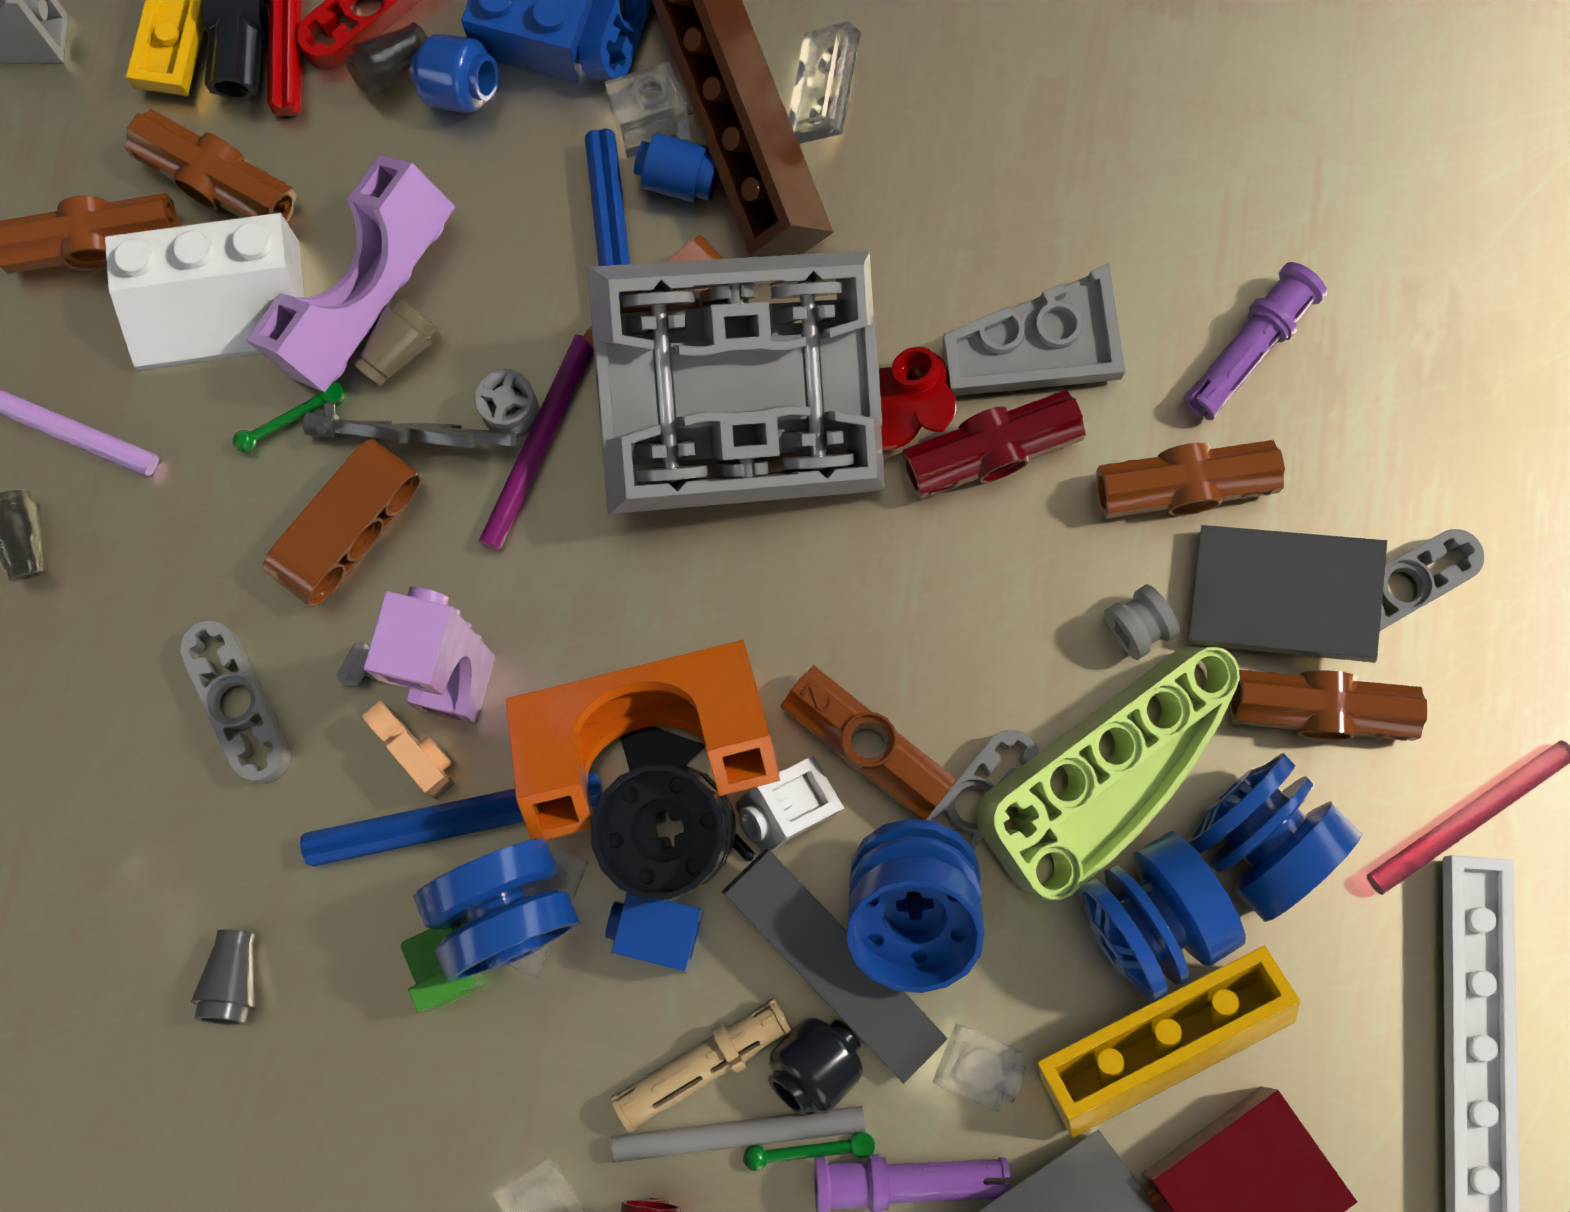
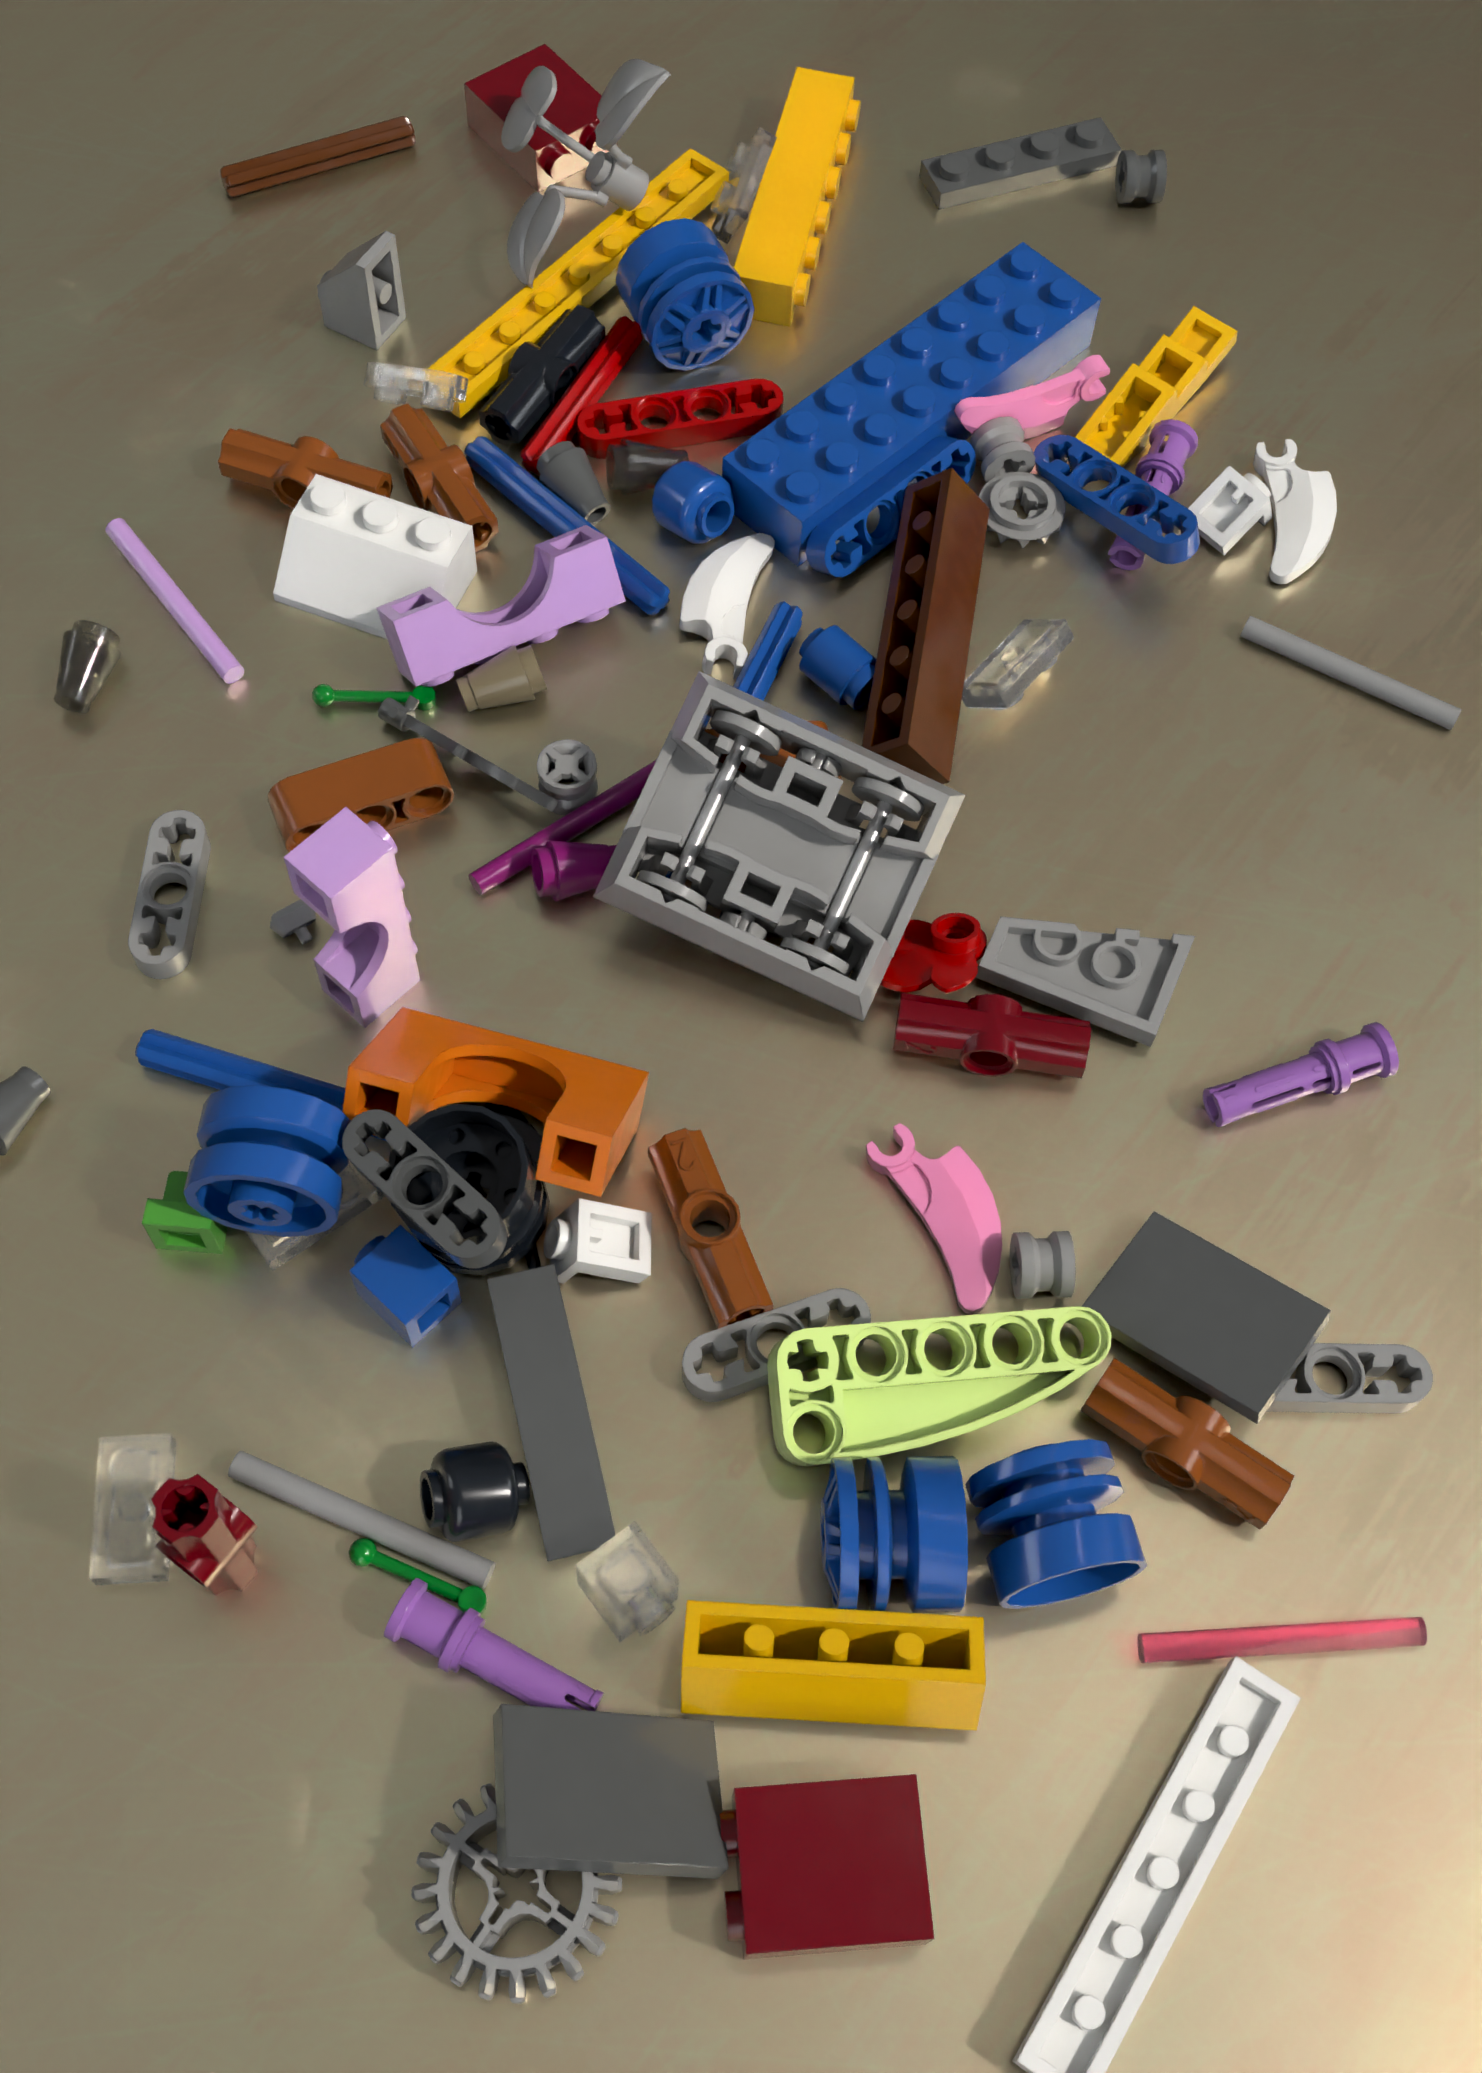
camera: 25 degrees right, 15 degrees down
light nougat plate [361,700,455,800] -> none
clear brick [604,61,695,158] -> none
tan pin [610,998,792,1133] -> none
blue wheel [846,819,984,993] -> none
dark orange piece [1096,440,1285,519] -> none
none -> dark grey beam [342,1109,507,1268]
none -> clear plate [364,362,469,412]
none -> blue axle [464,436,670,615]
none -> magenta cone [531,840,617,901]
none -> dark grey cone [536,441,611,525]
none -> white piece [679,533,775,679]
none -> bright pink piece [866,1123,1002,1315]

